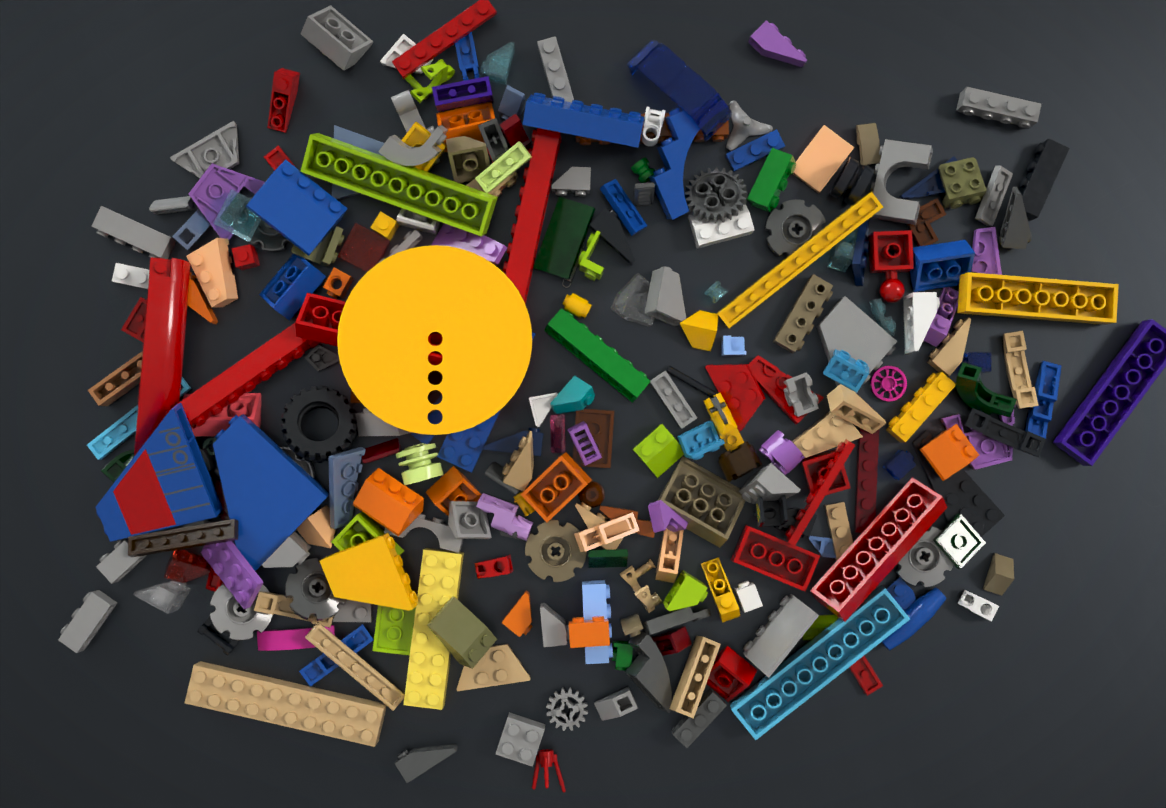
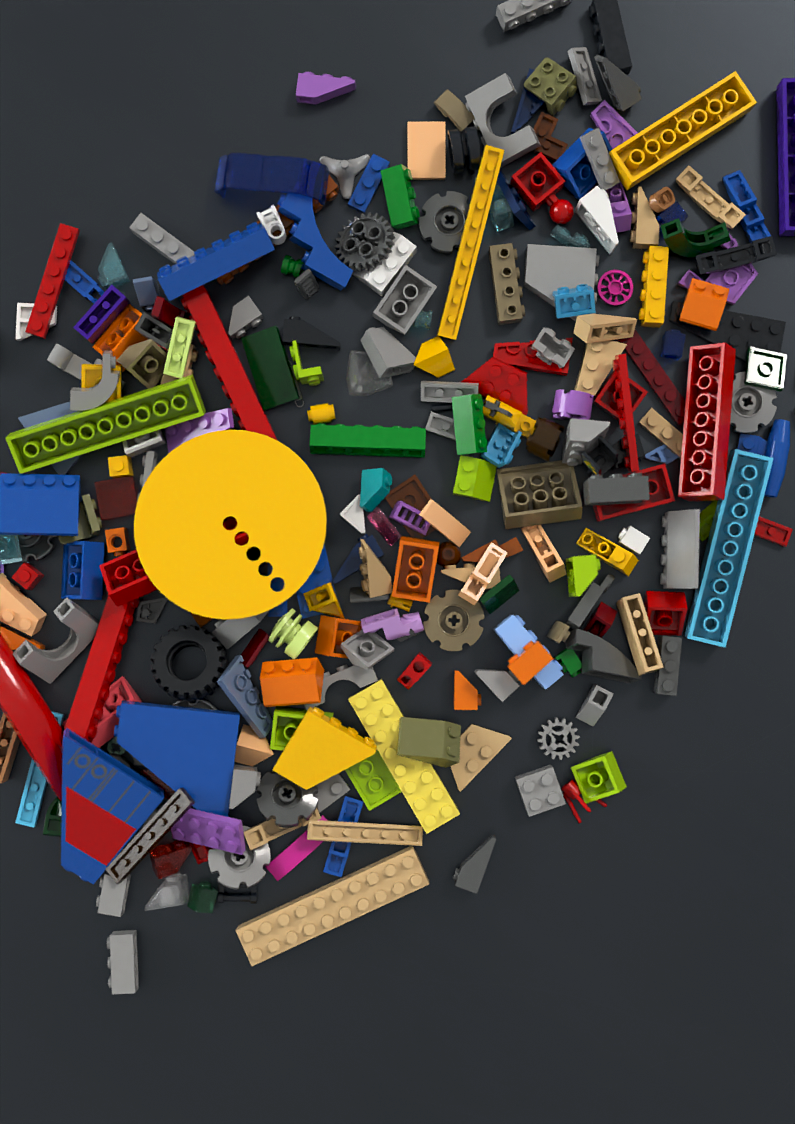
camera: 30 degrees left, 0 degrees up
lime piece [402,59,455,103] -> none
blue plate [600,179,647,236] -> none
tan piece [620,559,662,613] -> none
medium lavender slope [648,500,688,533] -> none
light blue panel [721,336,746,356] -> none
none -> light grey arch [13,597,99,684]
none -> clear green brick [187,881,218,913]
none -> yellow slope [303,583,345,619]
none -> light grey slope [372,265,437,335]
none -> light nougat slope [419,499,471,547]
none -> light grey plate [421,381,479,403]
none -> brick [451,394,487,455]
none -> lime slope [571,751,627,803]
none -> light grey plate [580,128,620,190]
none -> dark grey brick [583,473,649,506]
none -> medium nougat plate [649,187,675,213]

